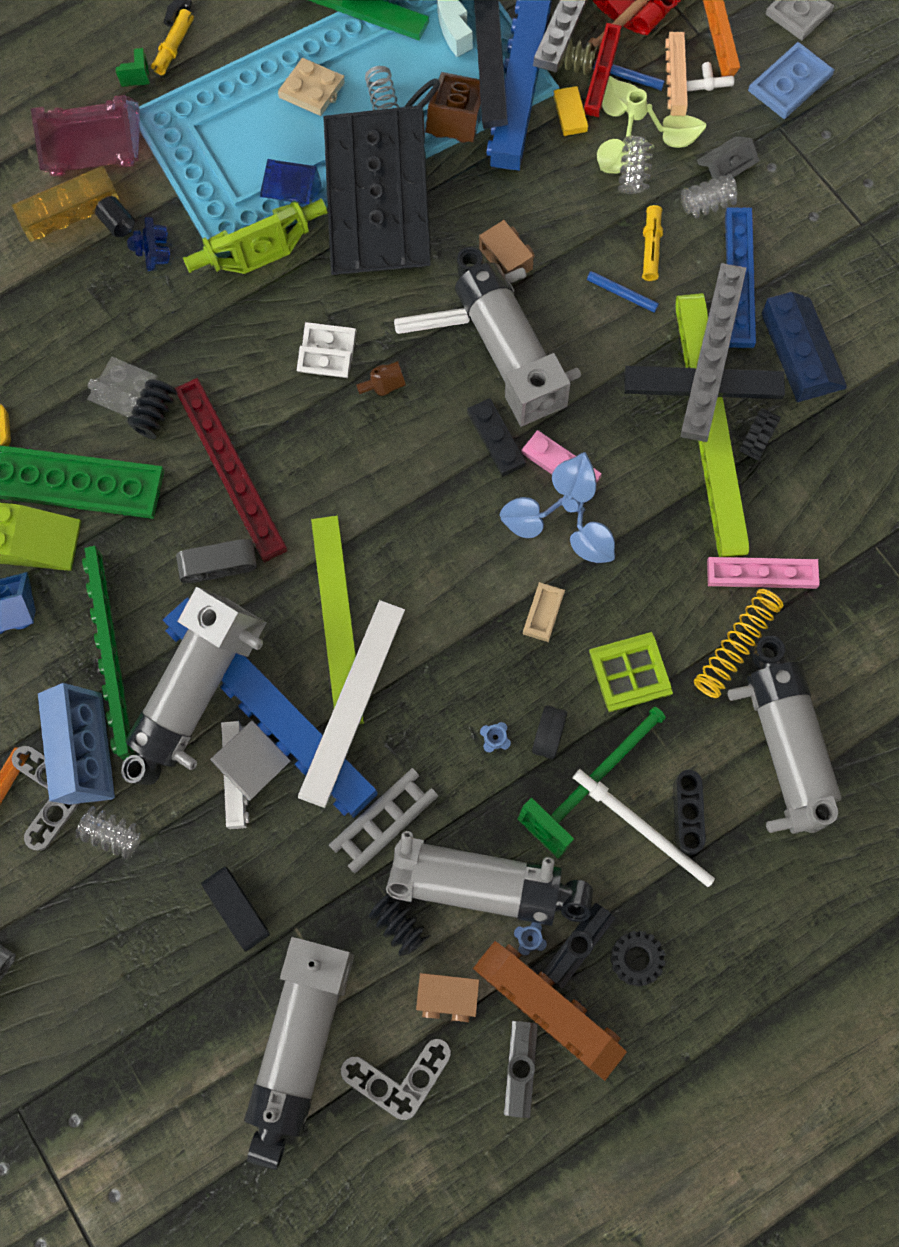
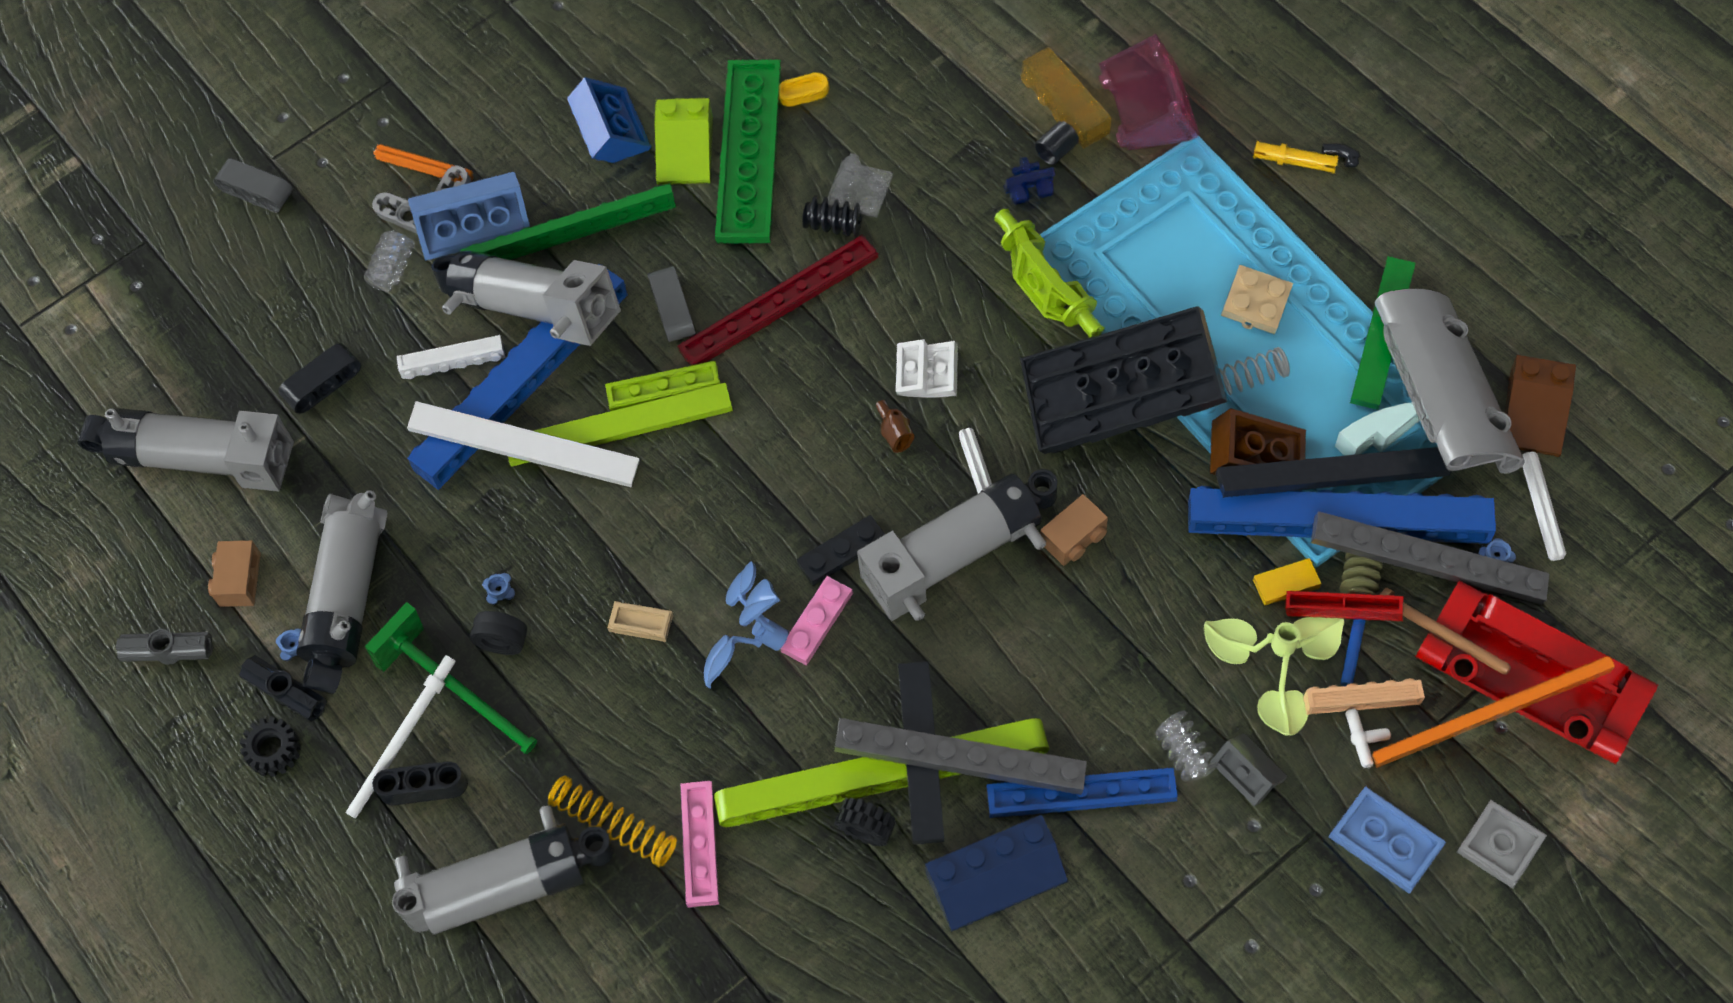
camera: 85 degrees right, 10 degrees down
green panel [116,48,150,87] -> none
light grey tile [210,721,290,800] -> none
clear blue slope [260,159,322,205] -> none
light grey bar [329,768,439,874] -> none
light grey beam [341,1039,451,1120] -> none
black piece [369,894,431,957] -> none
black tyre [405,78,440,107] -> none
dark orange brick [473,941,627,1081] -> none
blue bar [587,271,659,313] -> none
lime piece [589,632,673,712] -> none
clear piece [618,136,654,194] -> none
yellow pin [642,205,663,281] -> none
none -> lime tile [605,361,720,411]

